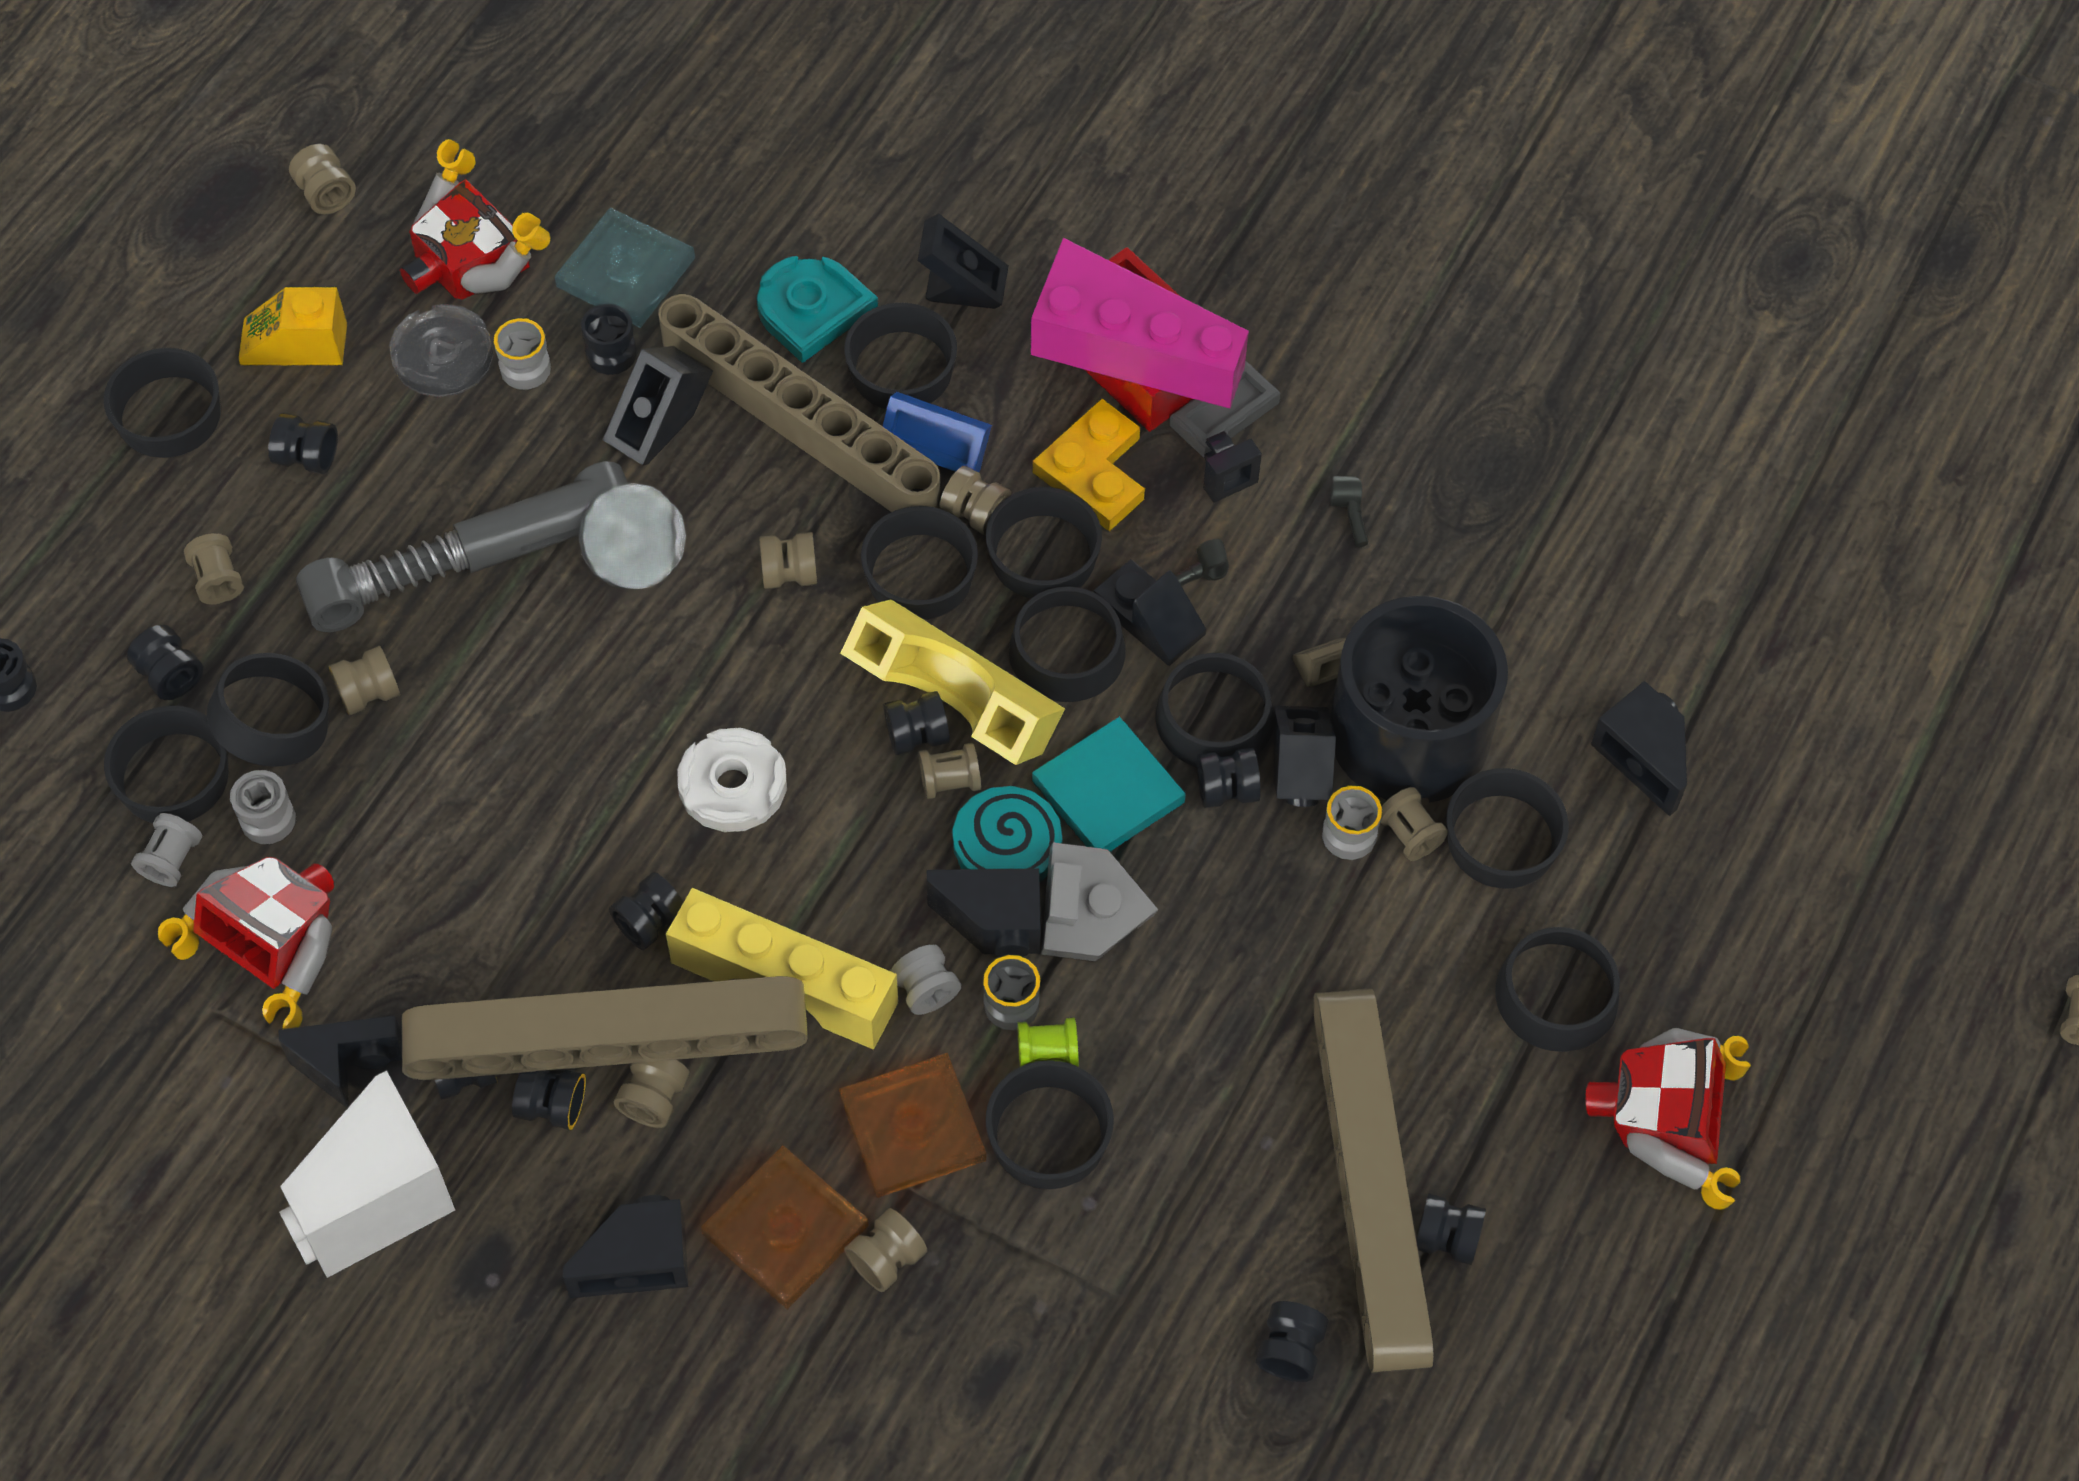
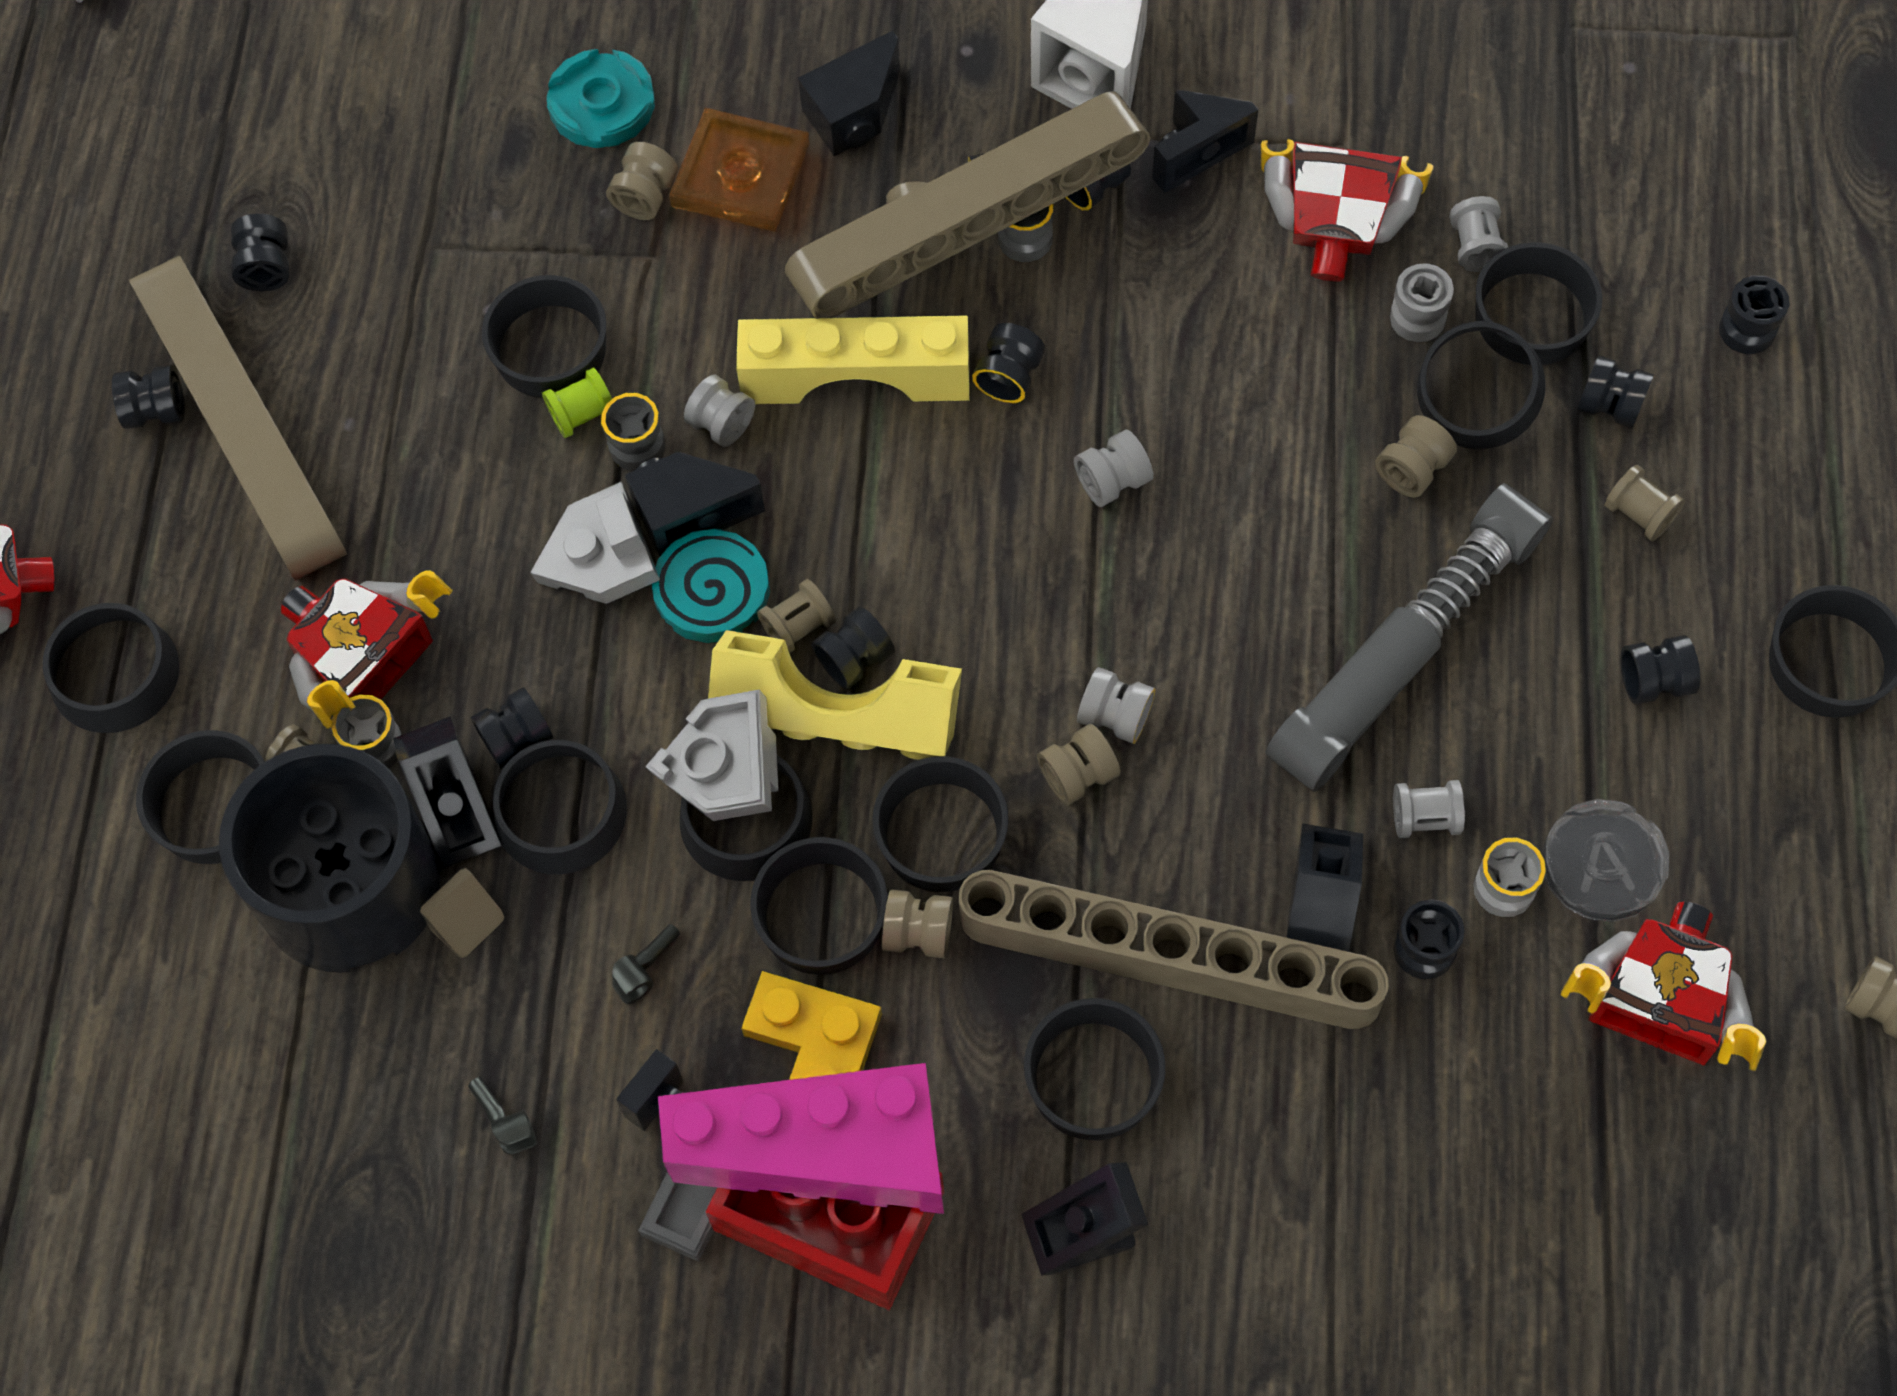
camera: 160 degrees right, 5 degrees up
yellow slope [239,287,347,365] -> none
clear light blue tile [555,207,695,328] -> none
clear tile [578,483,686,590] -> none
white tile [678,728,787,832] -> none
teal tile [757,256,878,363] -> none
clear orange plate [839,1053,986,1198] -> none
blue tile [883,392,992,472] -> none
teal tile [1032,716,1186,851] -> none
black slope [1094,559,1206,666] -> none
black slope [1591,681,1687,816] -> none
none -> torso [281,570,453,729]
none -> teal tile [546,49,655,148]
none -> light grey plate [645,689,778,821]
none -> light grey wheel [1074,429,1154,507]
none -> light grey wheel [1077,667,1155,744]
none -> light grey bush [1393,780,1465,838]

